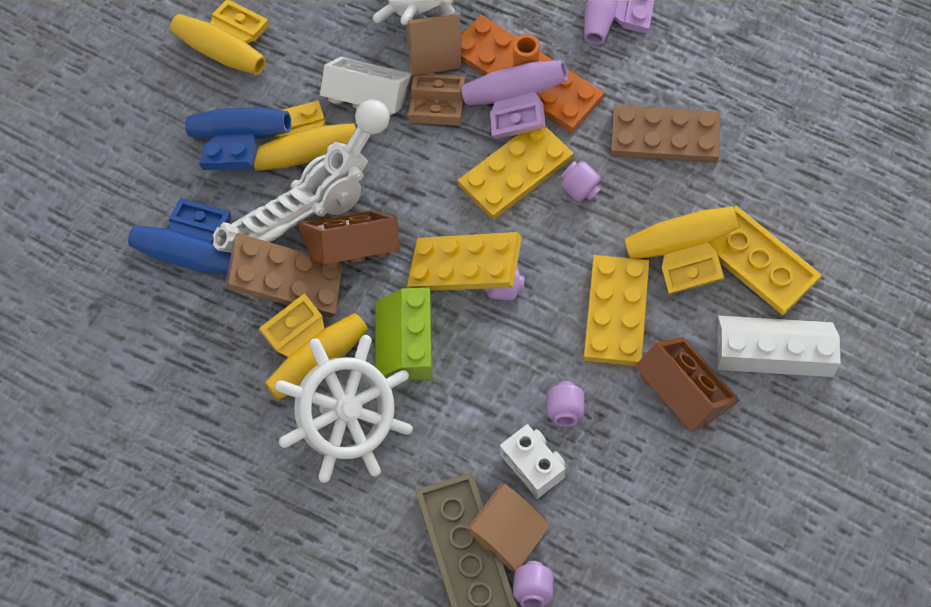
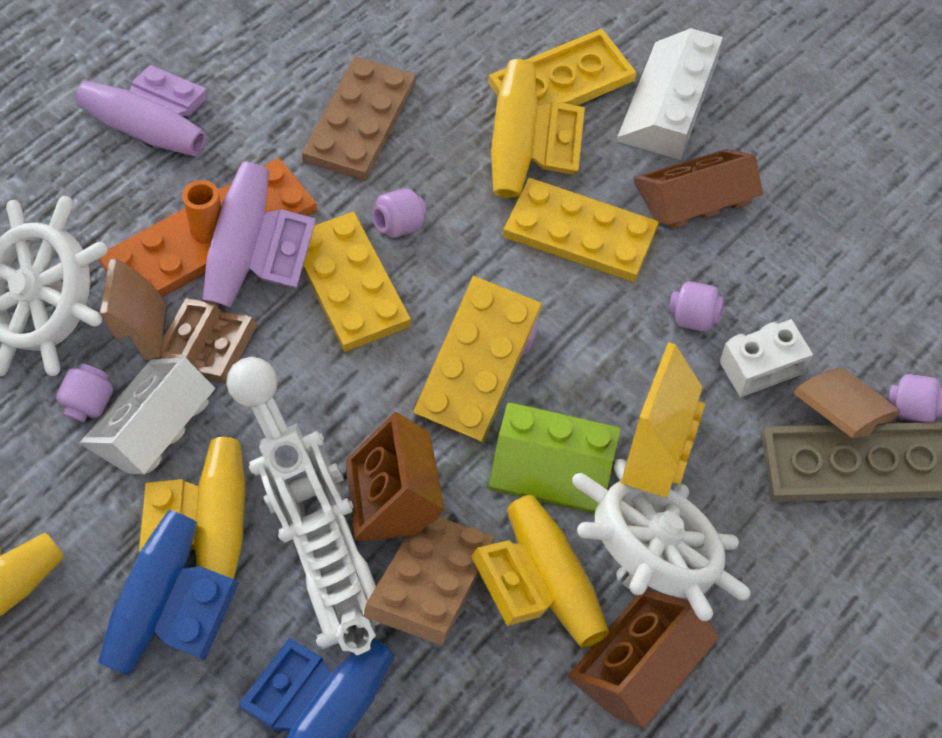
camera: 80 degrees left, 5 degrees down
none -> lavender head [56,364,113,423]
none -> dark orange slope [567,590,719,729]
none -> yellow slope [621,342,706,498]

